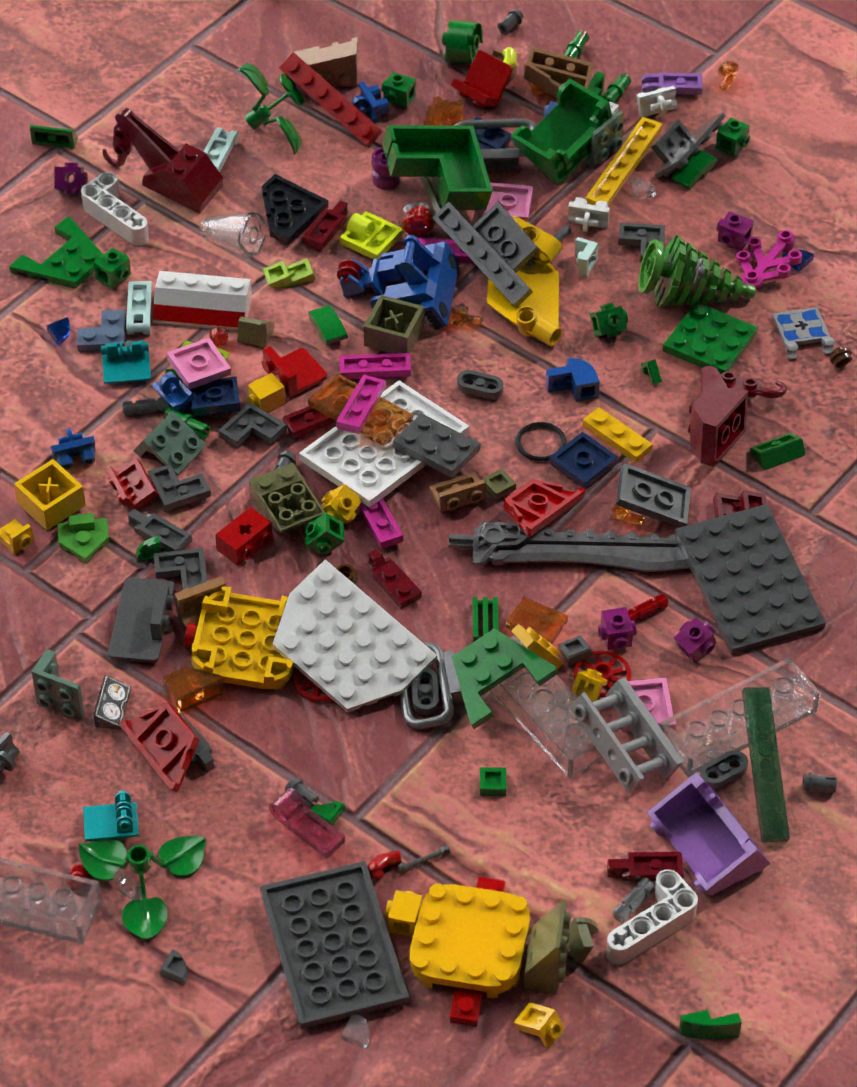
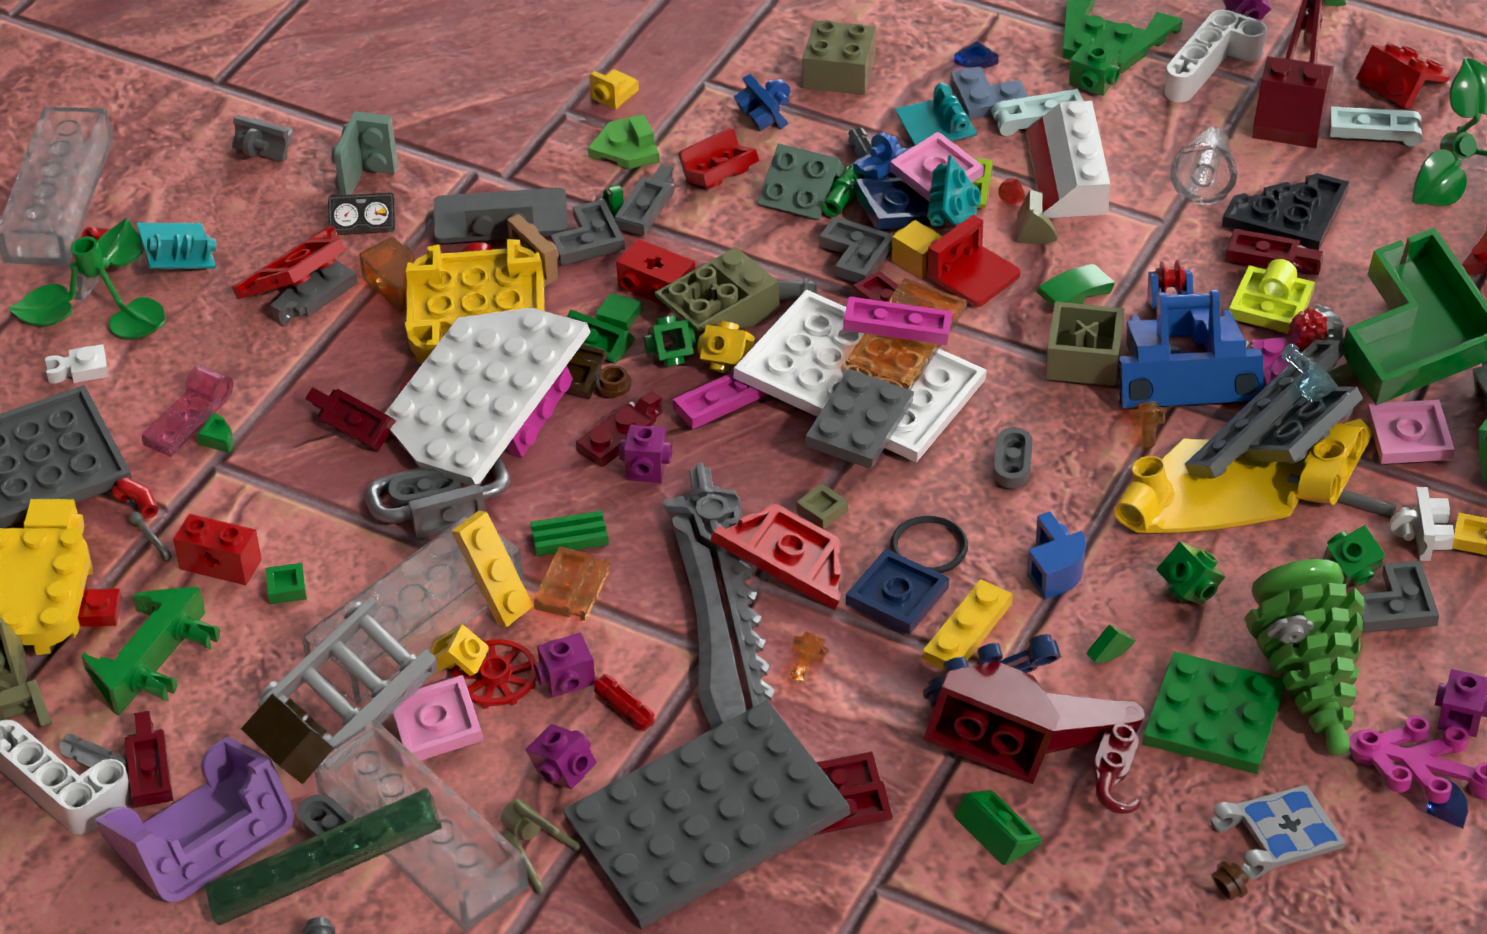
camera: 80 degrees right, 5 degrees down
yellow brick [14,459,86,530] -> none
dark grey plate [148,464,211,512] -> none
lime slope [263,258,316,288] -> none
dark grey pin [285,778,319,811] -> none
dark pink plate [339,353,411,379] -> none
medium nougat bracket [429,472,486,513] -> none
green wing [452,628,559,729] -> none
dark grey tile [558,635,592,665] -> none
light aqua bracket [575,237,598,277] -> none
dark grey plate [616,463,691,528] -> none
none -> white plate [45,344,108,383]
none -> green hose [81,587,220,716]
none -> red brick [173,514,262,585]
none -> dark brown brick [241,693,334,785]
none -> dark red hinge [305,387,396,451]
none -> olive plant [500,799,580,894]
none -> green slope [567,309,635,364]
none -> green tile [596,293,642,331]
none -> magenta brick [619,425,672,483]
none -> olive brick [802,20,876,95]
none -> dark blue plant [923,634,1061,707]
none -> teal hinge [927,155,981,227]
none -> clear light blue bar [1281,344,1338,402]
none -> green brick [1323,525,1386,587]
none -> red bracket [1355,43,1450,109]

